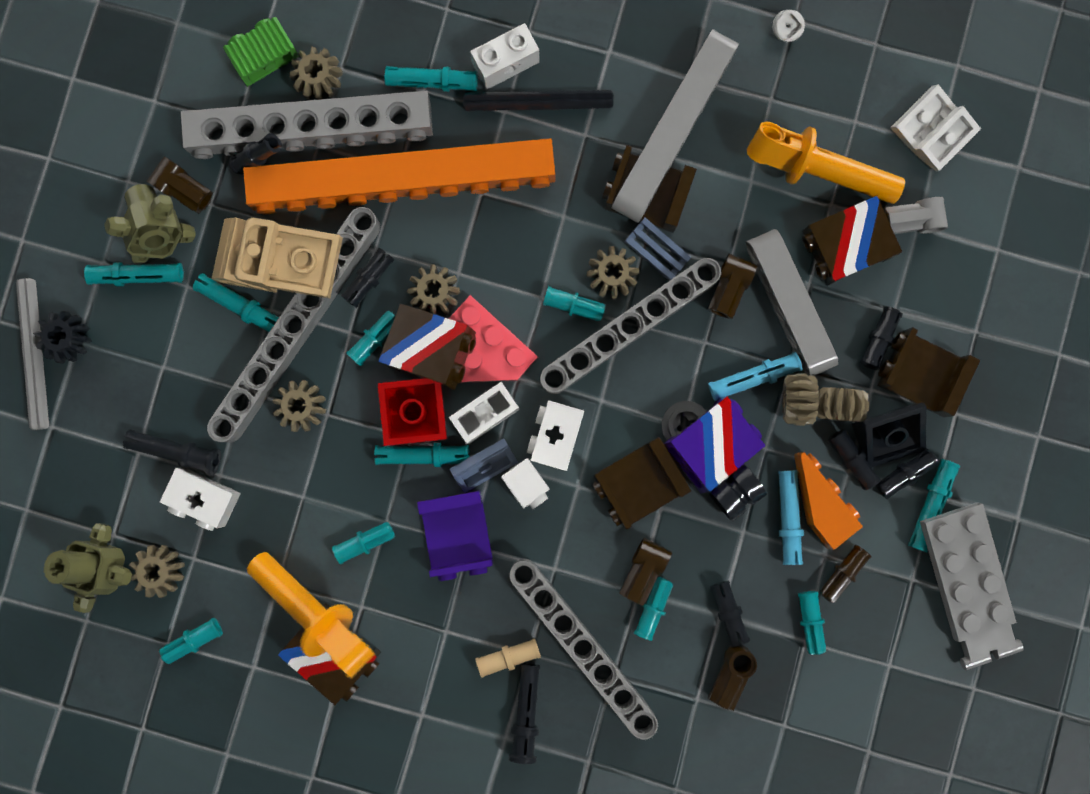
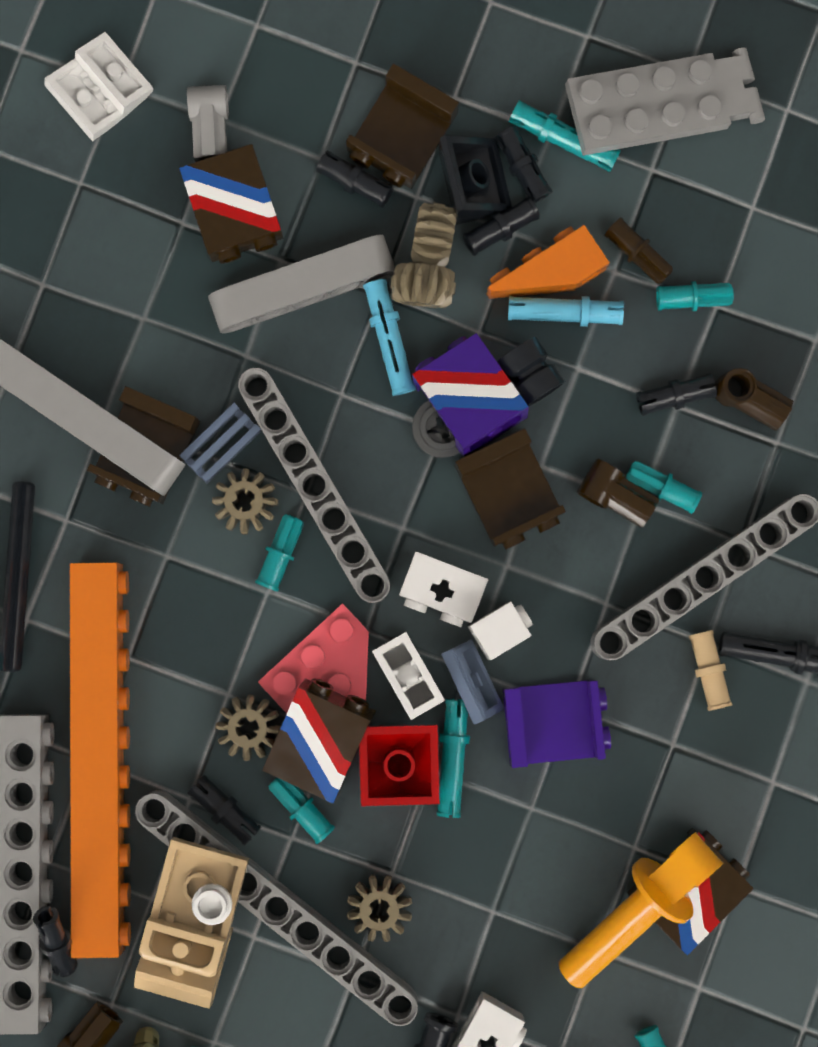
camera: 85 degrees left, 0 degrees up
teal pin [193,273,279,332] -> none
teal axle [332,522,395,564] -> none
dark brown piece [707,253,758,320] -> none
light orange piece [747,122,905,204] -> none
none -> white plate [192,884,233,925]

